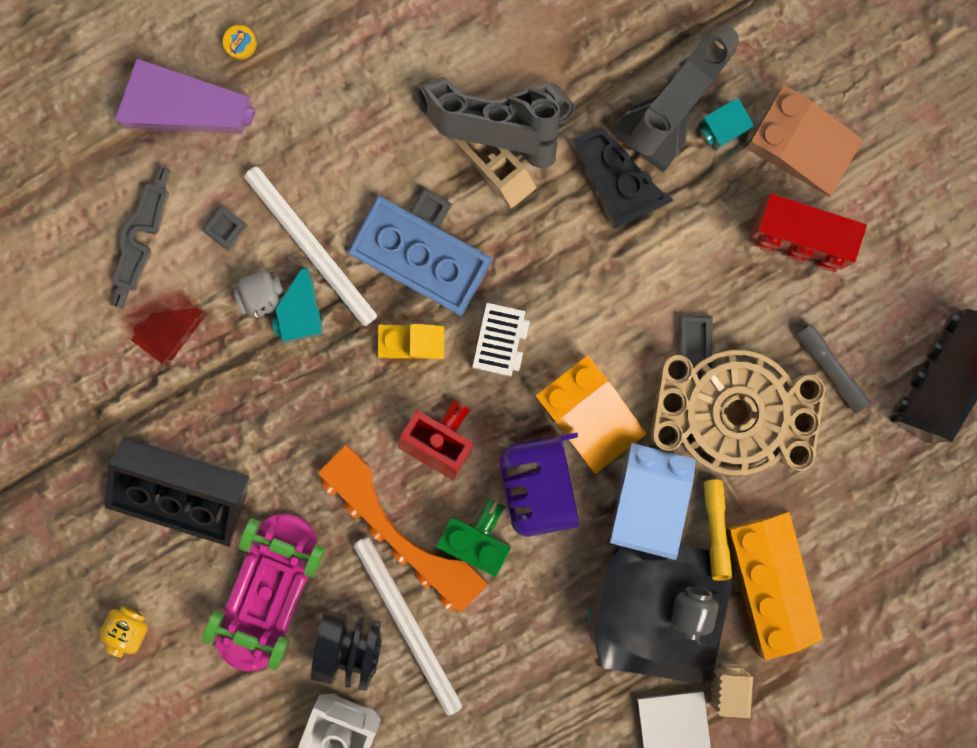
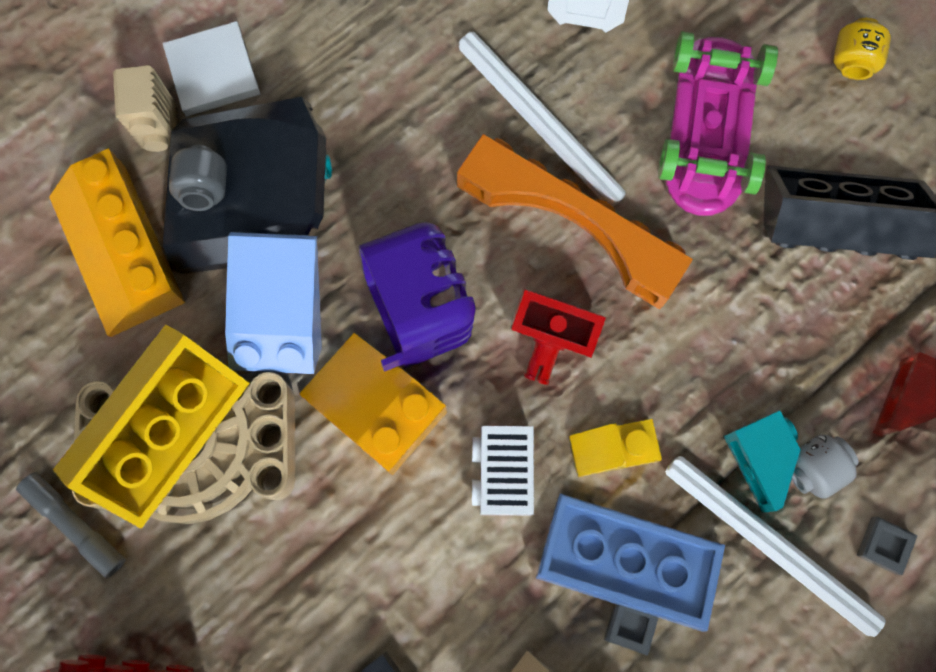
camera: 170 degrees right, 10 degrees down
black wheel [310,610,382,691] -> none
green brick [437,497,511,577] -> none
dark grey tile [678,316,713,379] -> none
yellow piece [703,479,732,581] -> none
none -> yellow slope [53,324,250,529]

